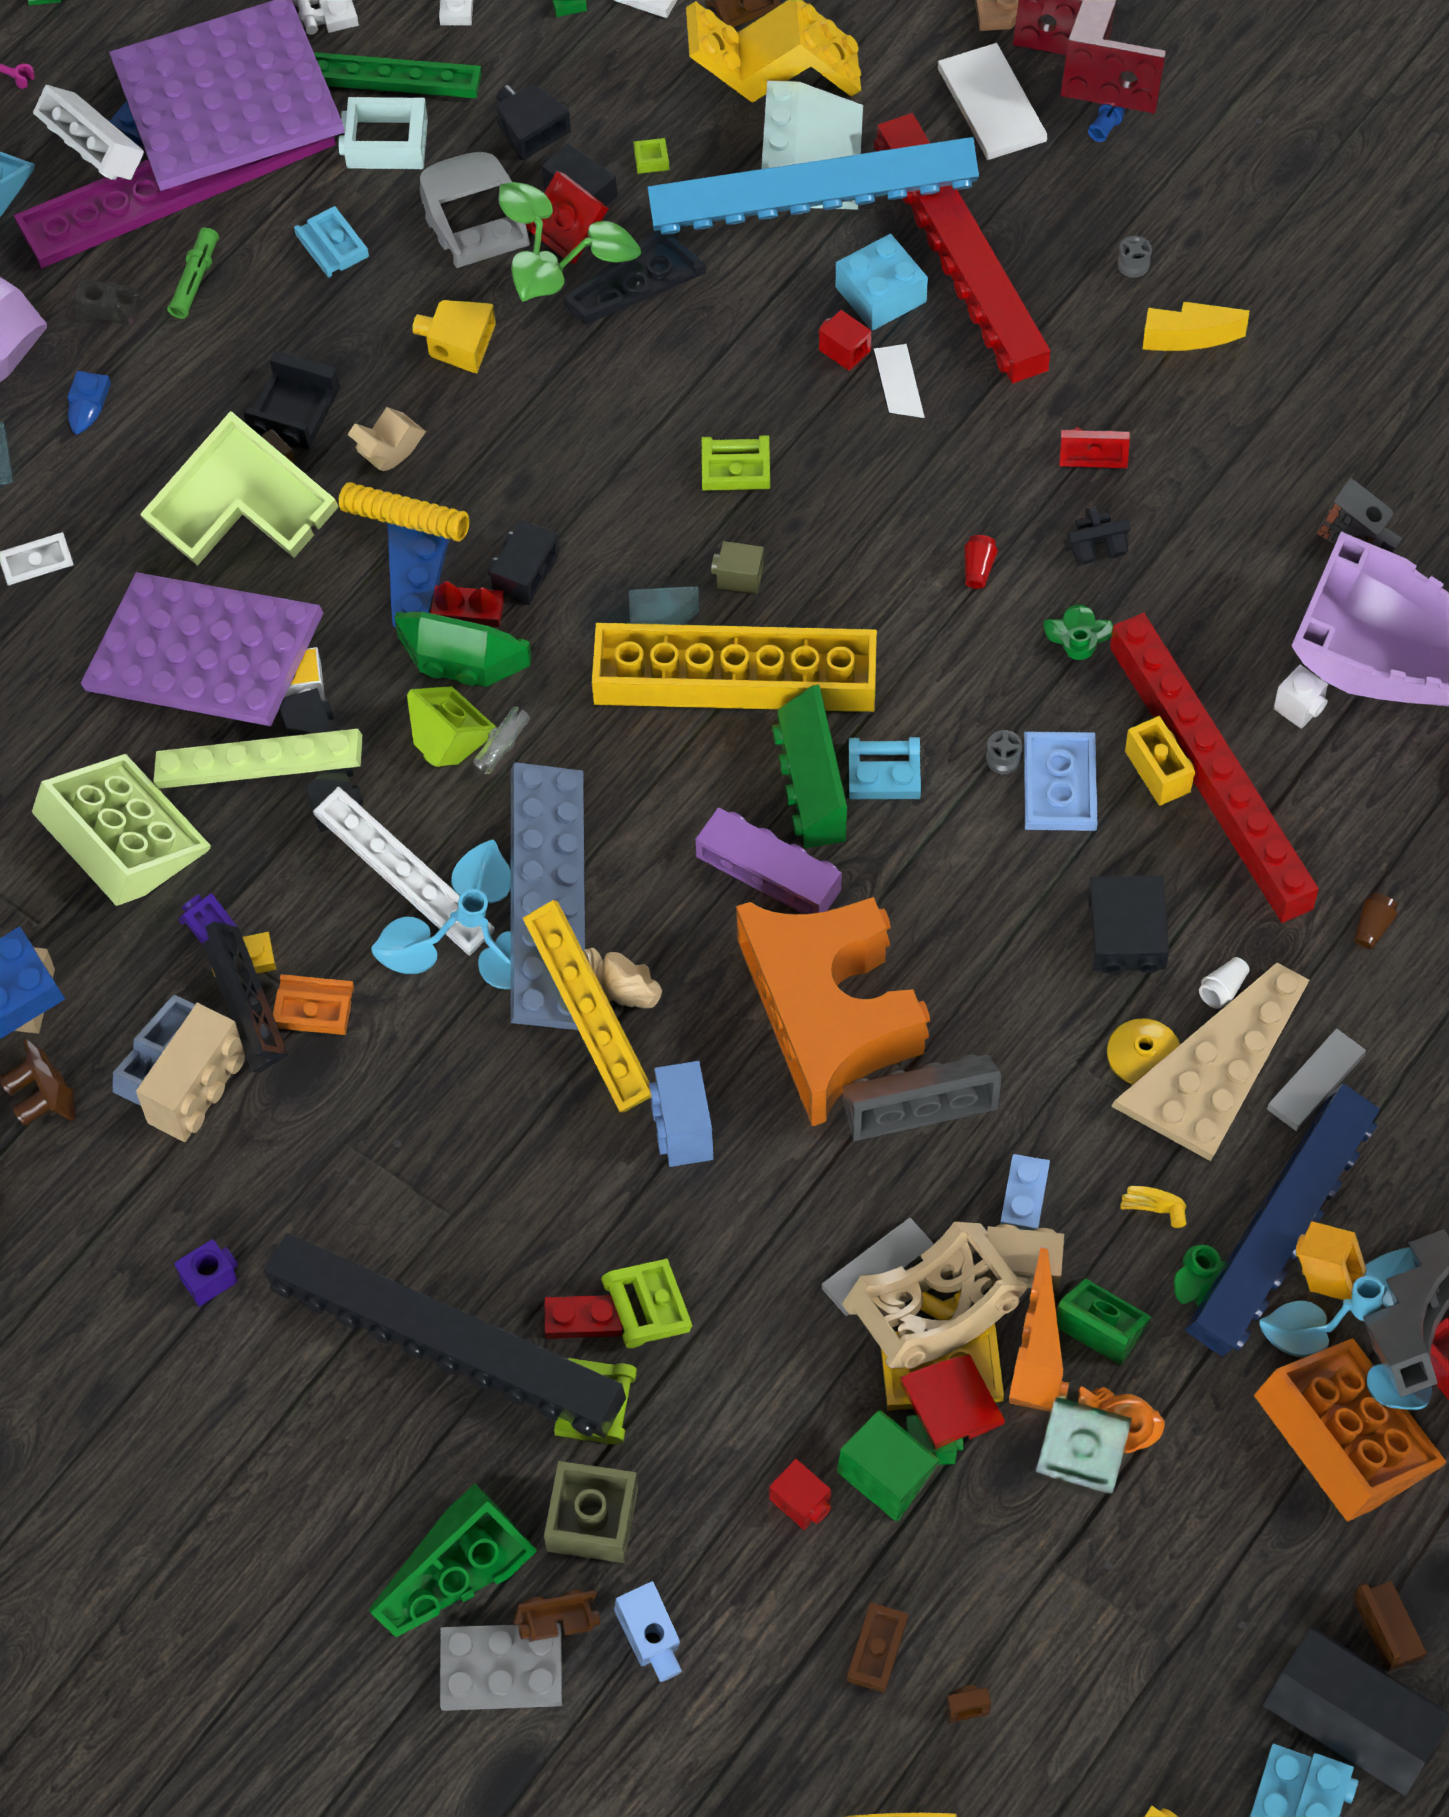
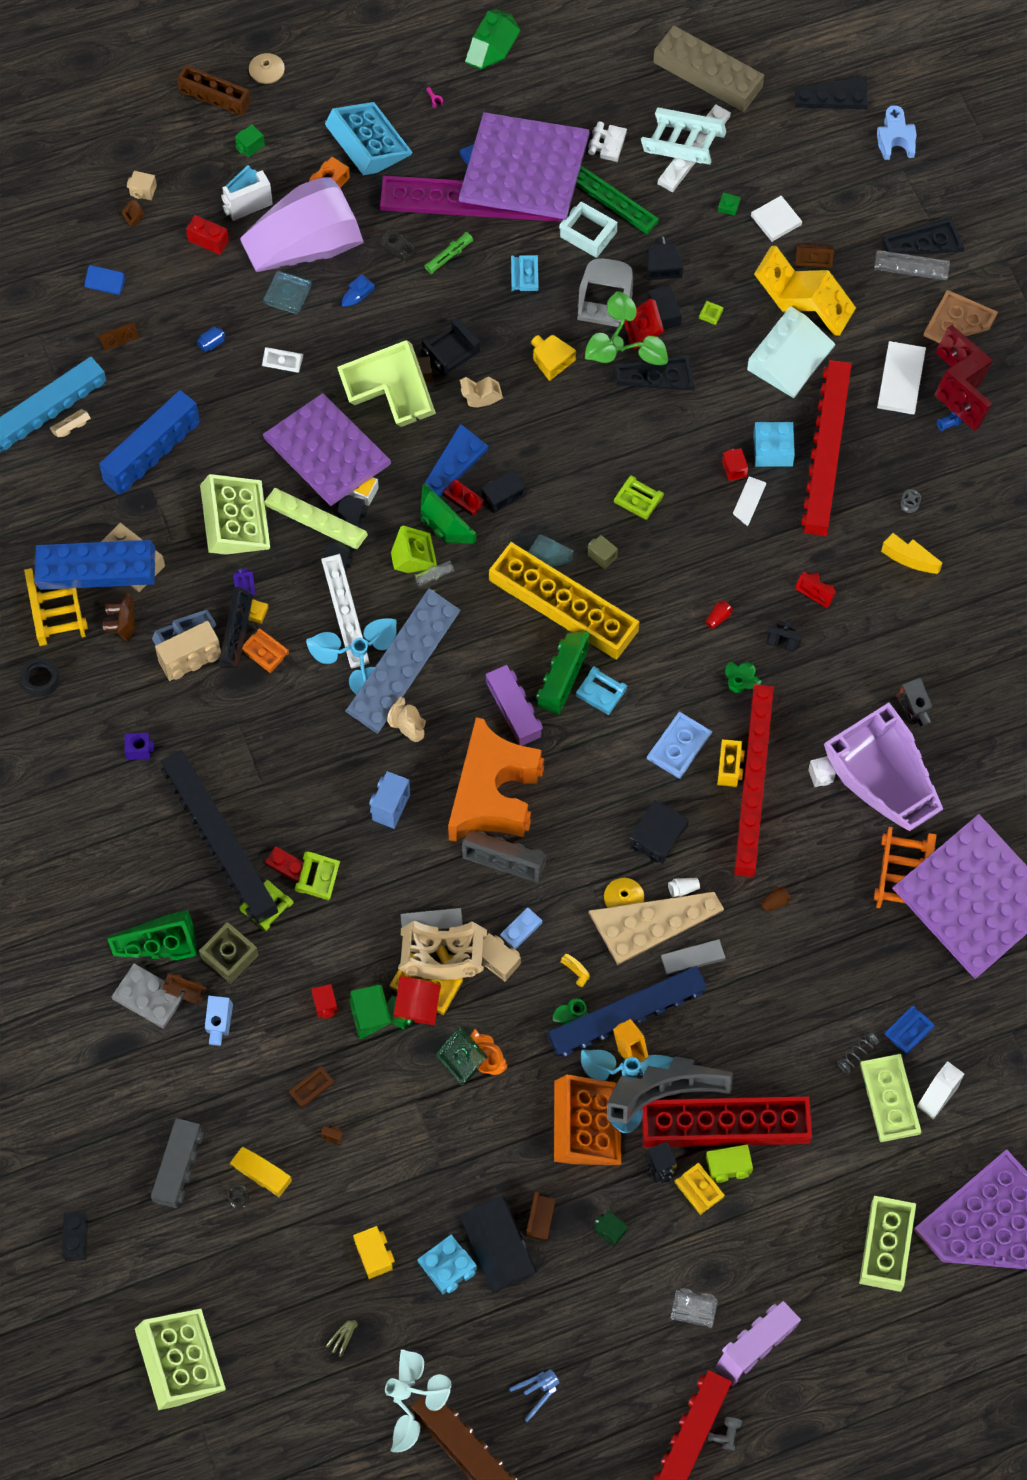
camera: 30 degrees right, 5 degrees up
white brick [33,85,144,180] -> none
yellow piece [339,482,469,542] -> none
yellow plate [523,900,651,1112] -> none
dark azure brick [648,137,979,234] -> none
dark grey wheel [986,730,1022,775] -> none
orange wedge [1009,1247,1069,1413] -> none
green slope [1056,1278,1152,1366] -> none

